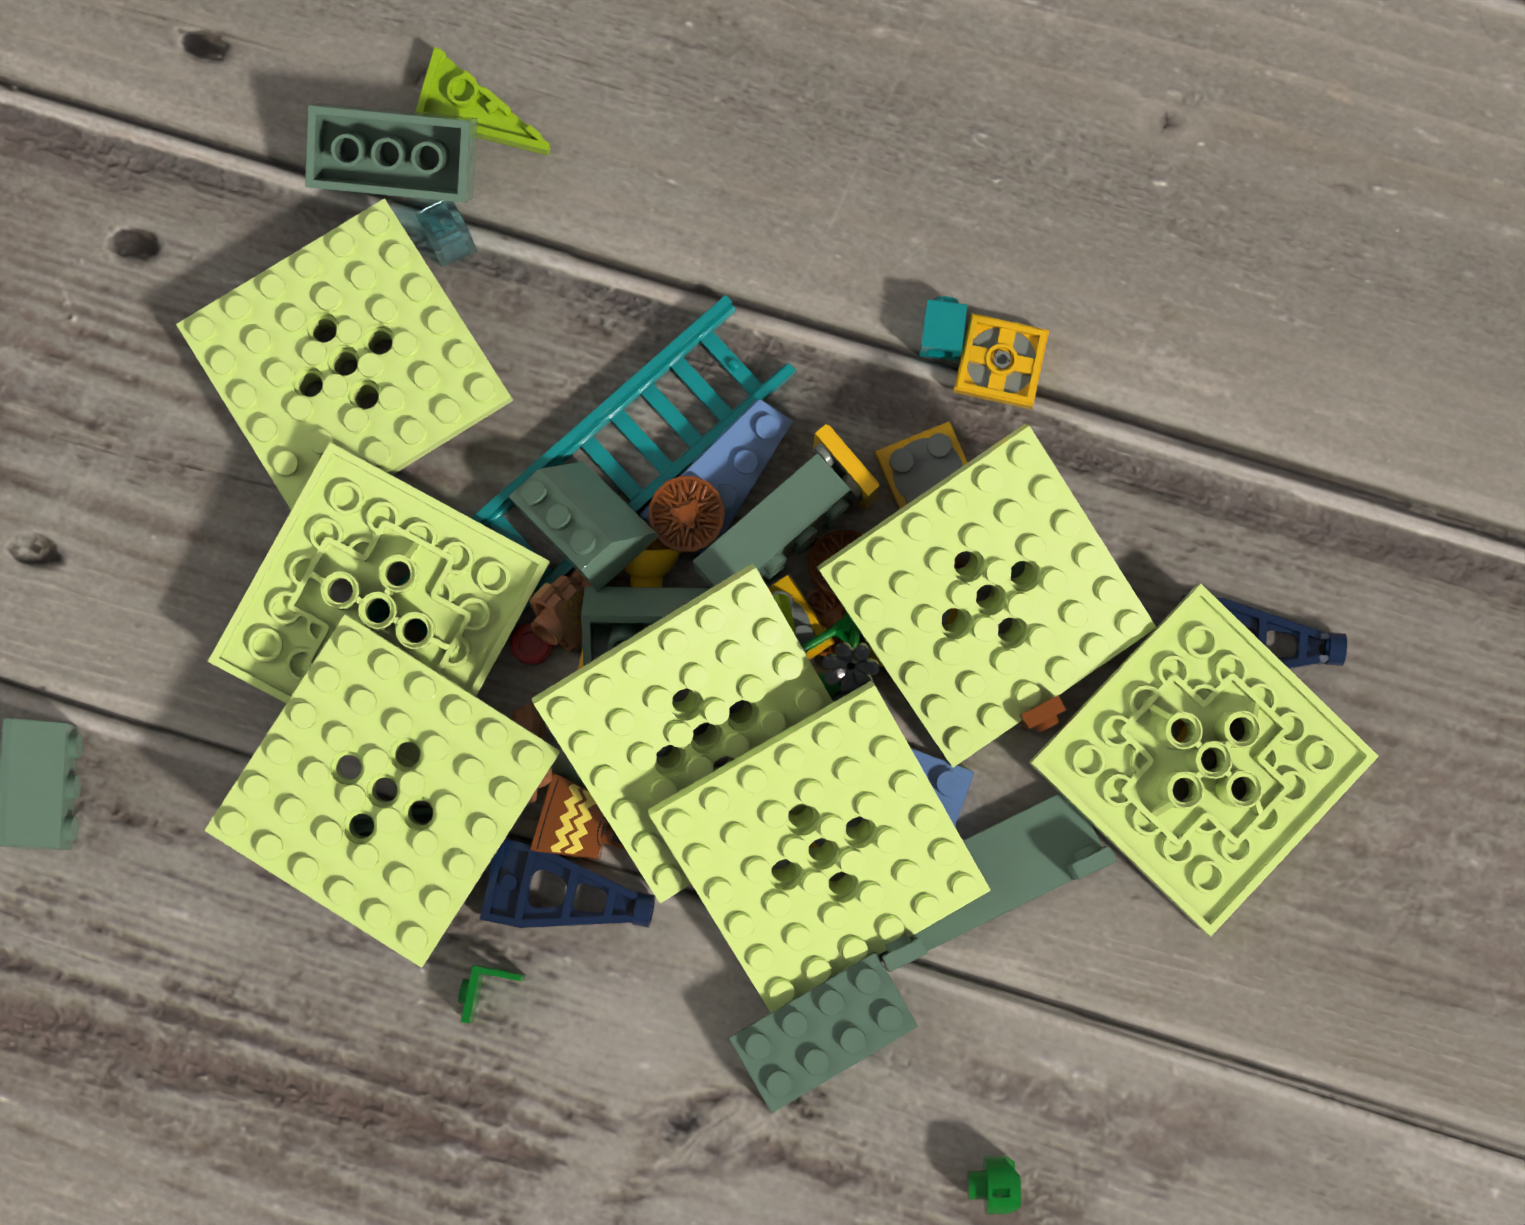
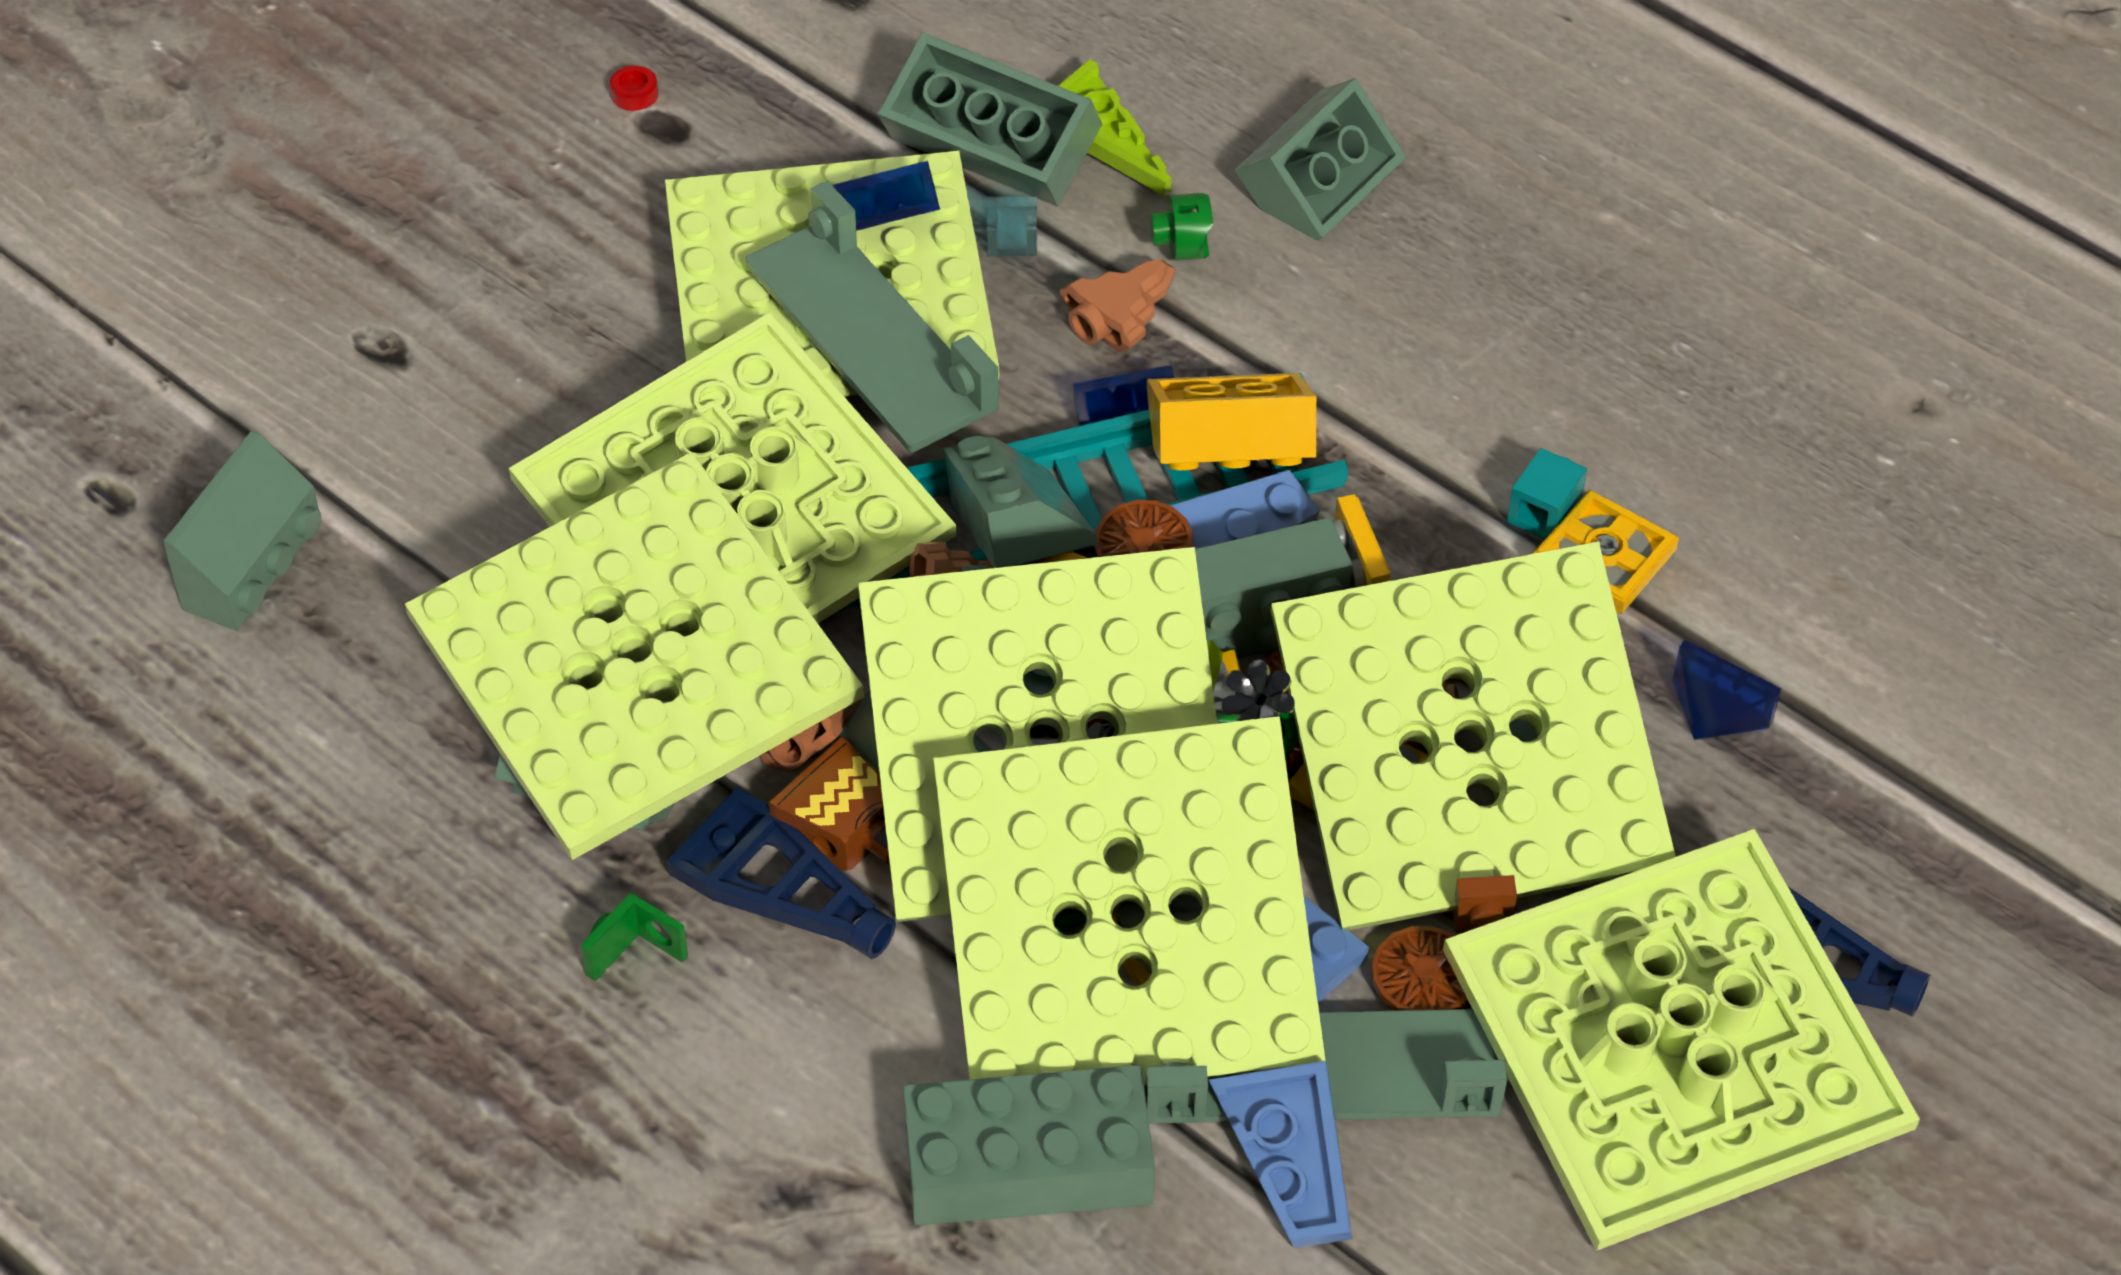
camera: 25 degrees right, 30 degrees down
none -> red tile [610,66,659,111]
none -> sand green bracket [746,180,999,452]
none -> clear blue slope [832,161,940,231]
none -> nougat rock [1059,259,1175,353]
none -> clear blue slope [1071,365,1174,426]
none -> yellow slope [1147,373,1316,471]
none -> green piece [1150,193,1213,261]
none -> medium blue wing [1209,1061,1353,1248]
none -> sand green slope [1235,78,1406,240]
none -> dark orange wheel [1371,926,1469,1011]
none -> clear blue slope [1672,640,1782,740]

